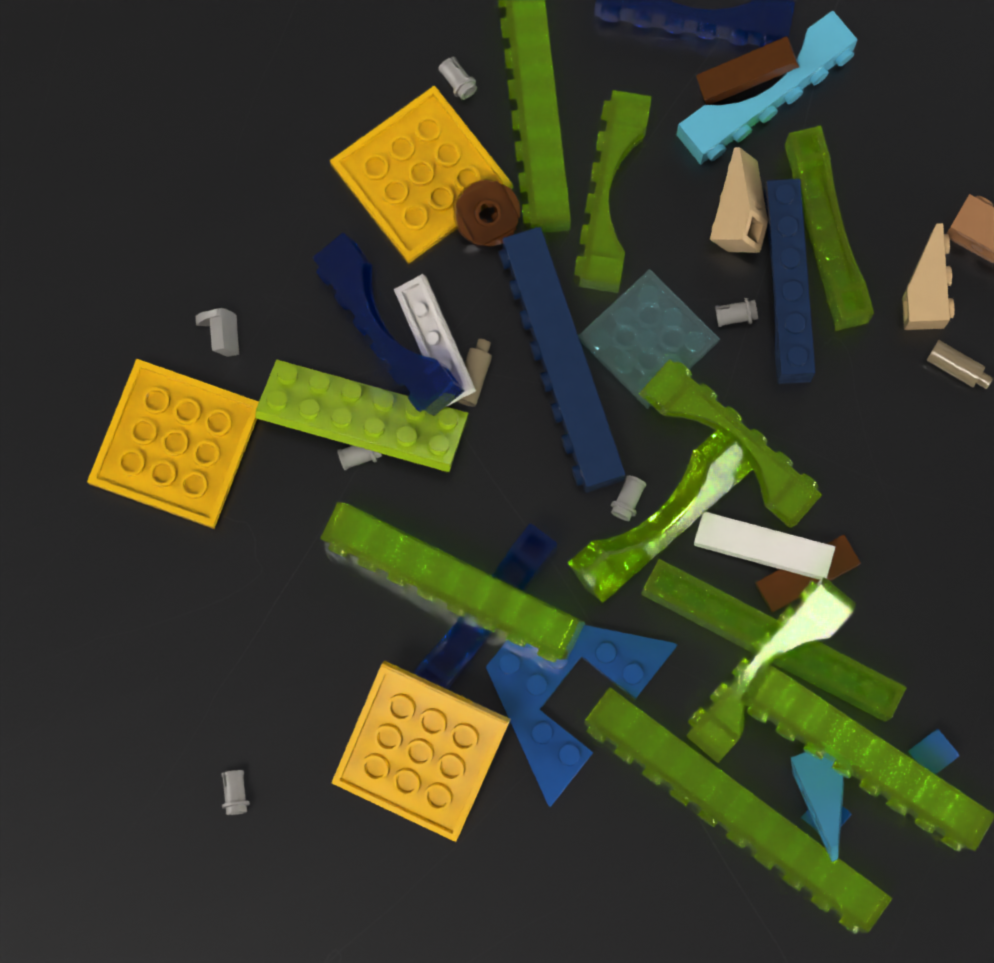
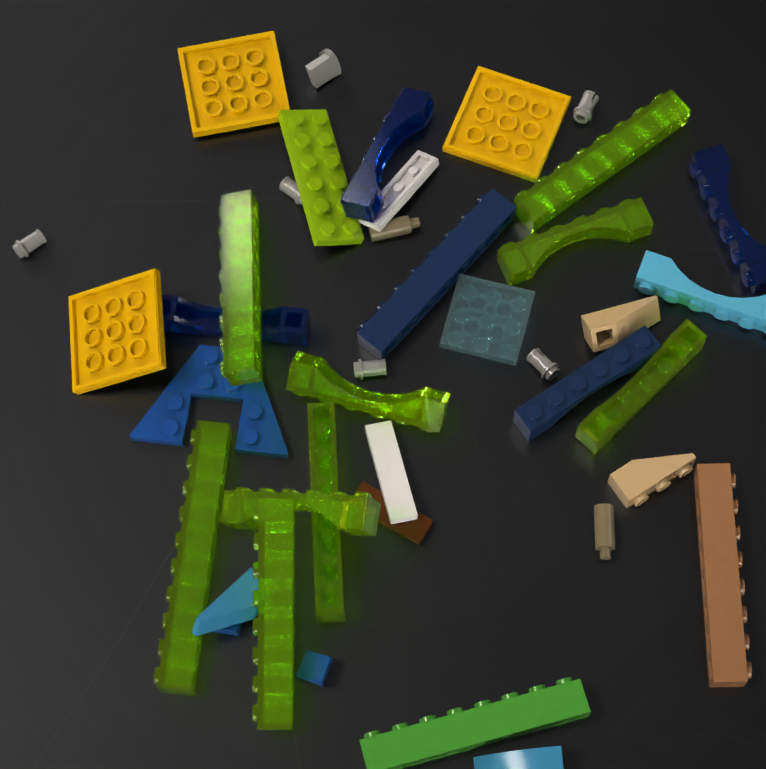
camera: 60 degrees right, 10 degrees down
reddish brown plate [453,180,521,246] -> none
clear neon green arch [639,359,822,528] -> none
reddish brown tile [696,36,799,105] -> none

